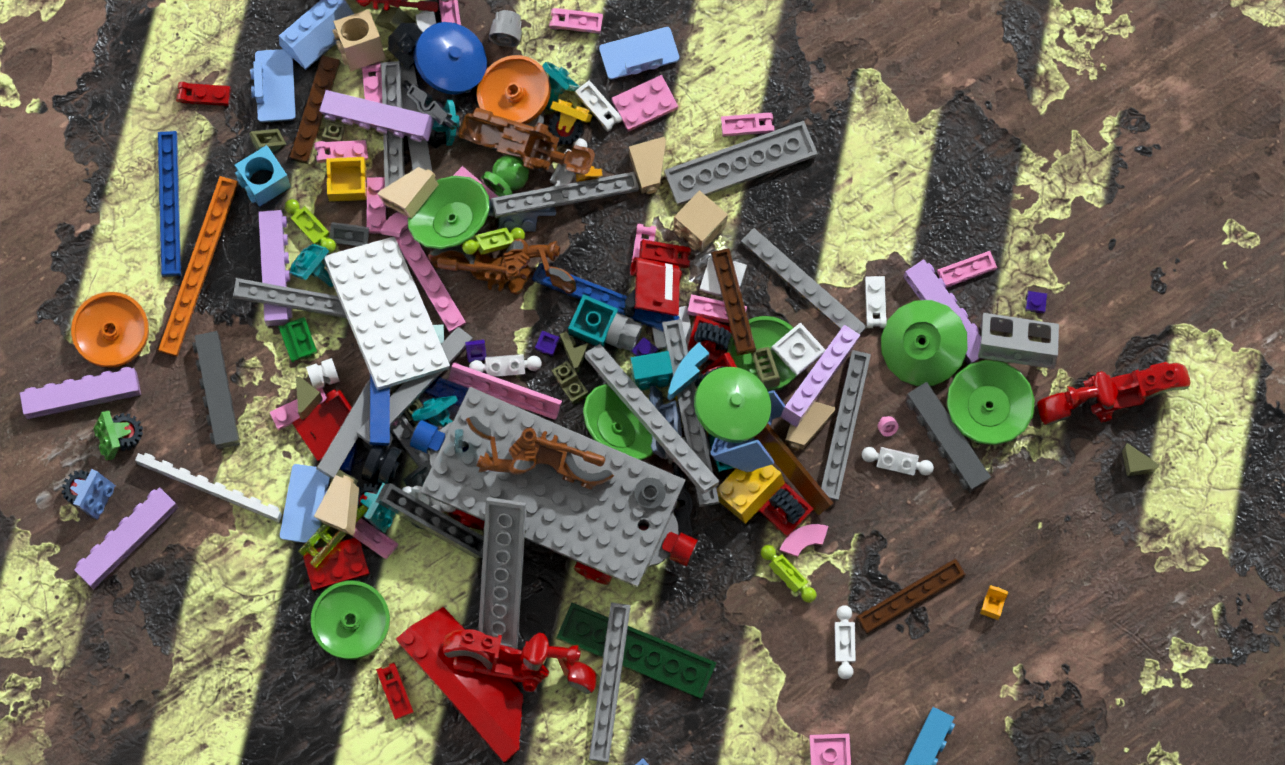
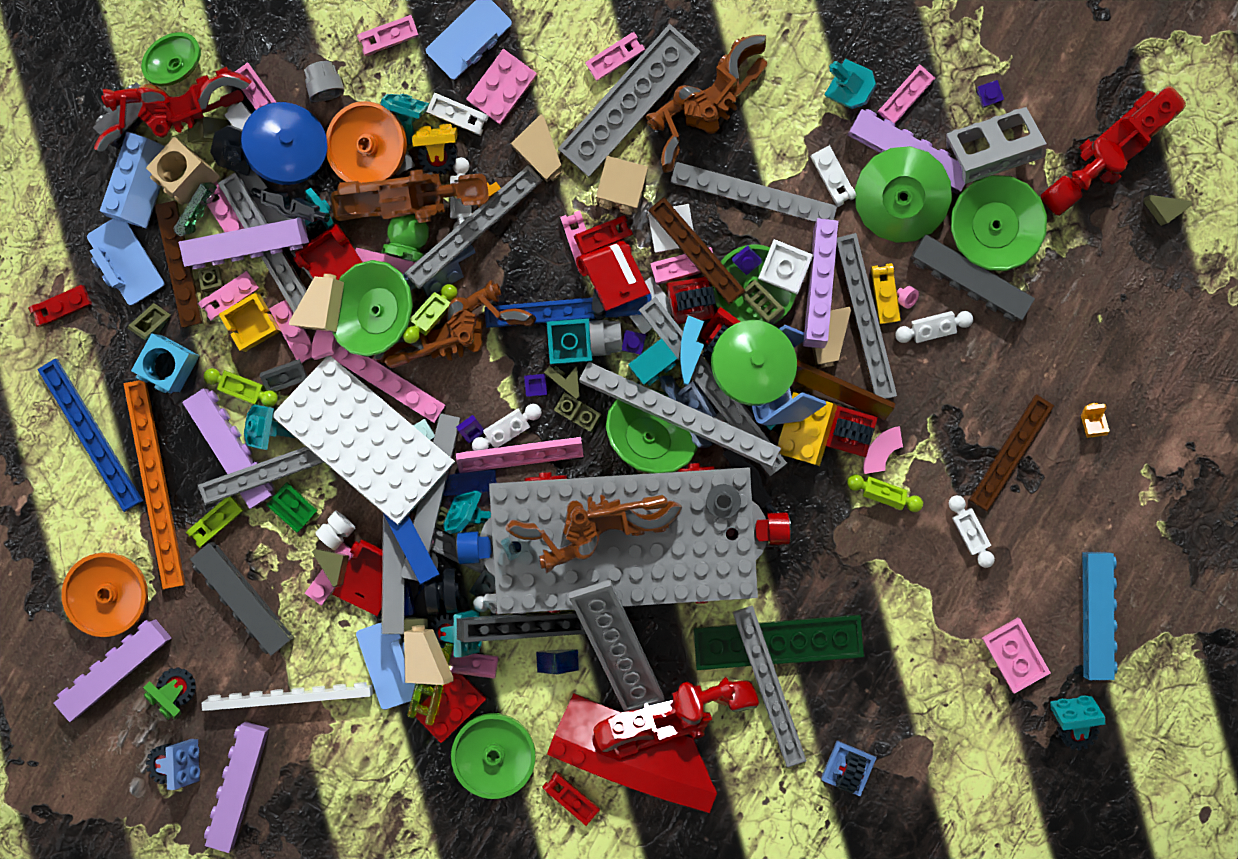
camera: 20 degrees left, 15 degrees up
none -> clear green plate [174,182,217,236]
none -> lime plate [186,496,244,548]
none -> red door [293,224,363,280]
none -> clear blue slope [536,649,579,674]
none -> dark orange piece [645,34,767,173]
none -> dark purple plate [732,245,762,275]
none -> teal piece [824,59,877,109]
none -> yellow plate [871,263,901,324]

